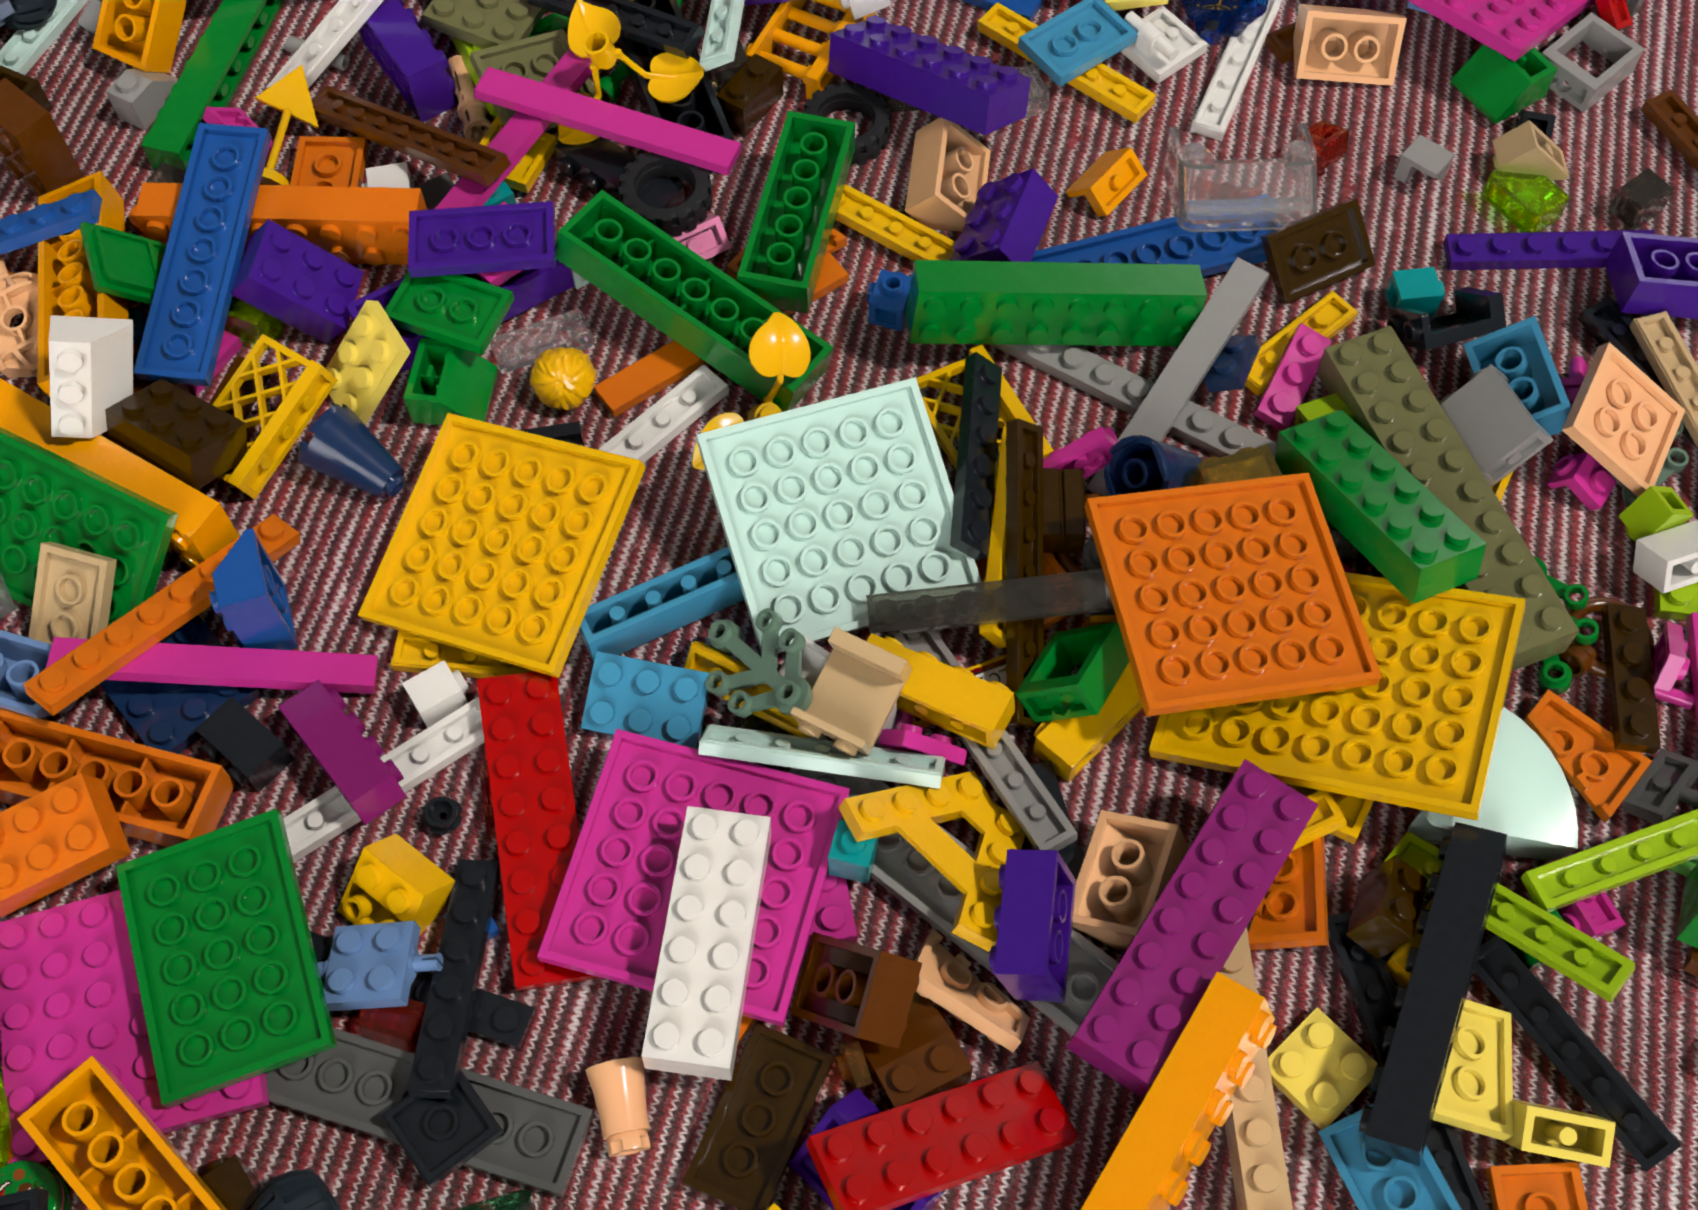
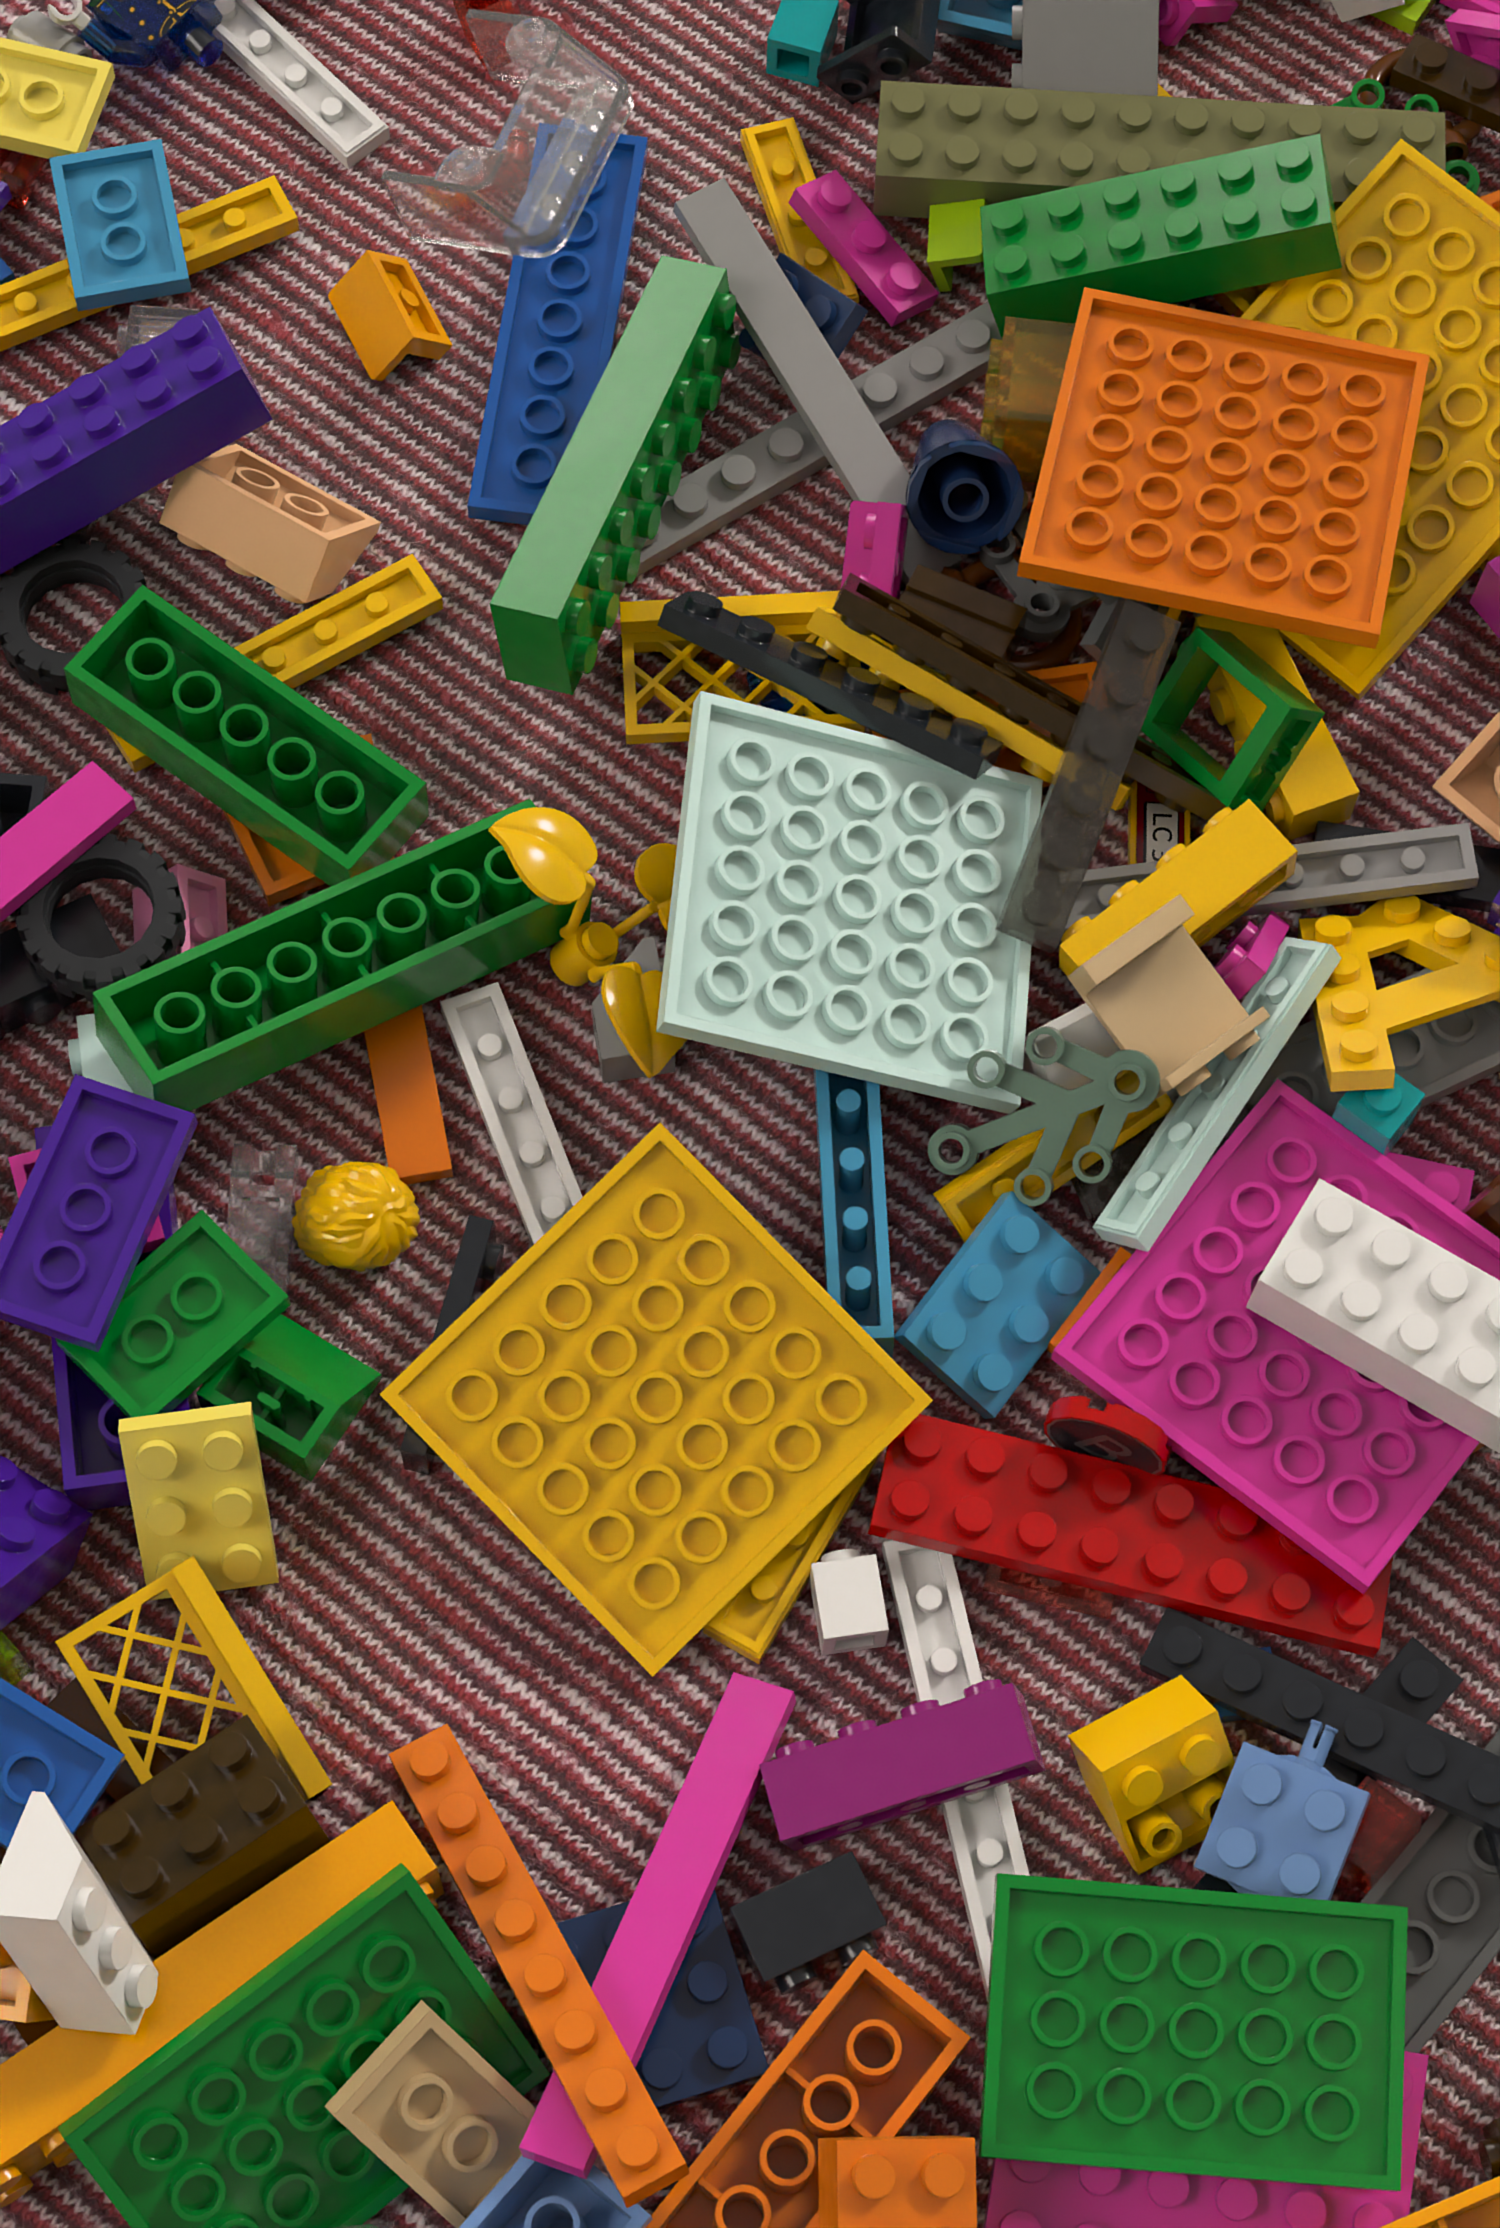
camera: 70 degrees left, 5 degrees up
blue slope [209,528,299,650] -> none
dark blue cone [297,404,406,499] -> none
black plate [423,796,462,835] -> none
blue brick [866,269,911,332] -> none
dark purple brick [949,169,1058,262] -> none
white plate [1120,6,1208,84] -> none
dark brown plate [1261,198,1376,304] -> none
none -> tile [1044,1396,1172,1476]

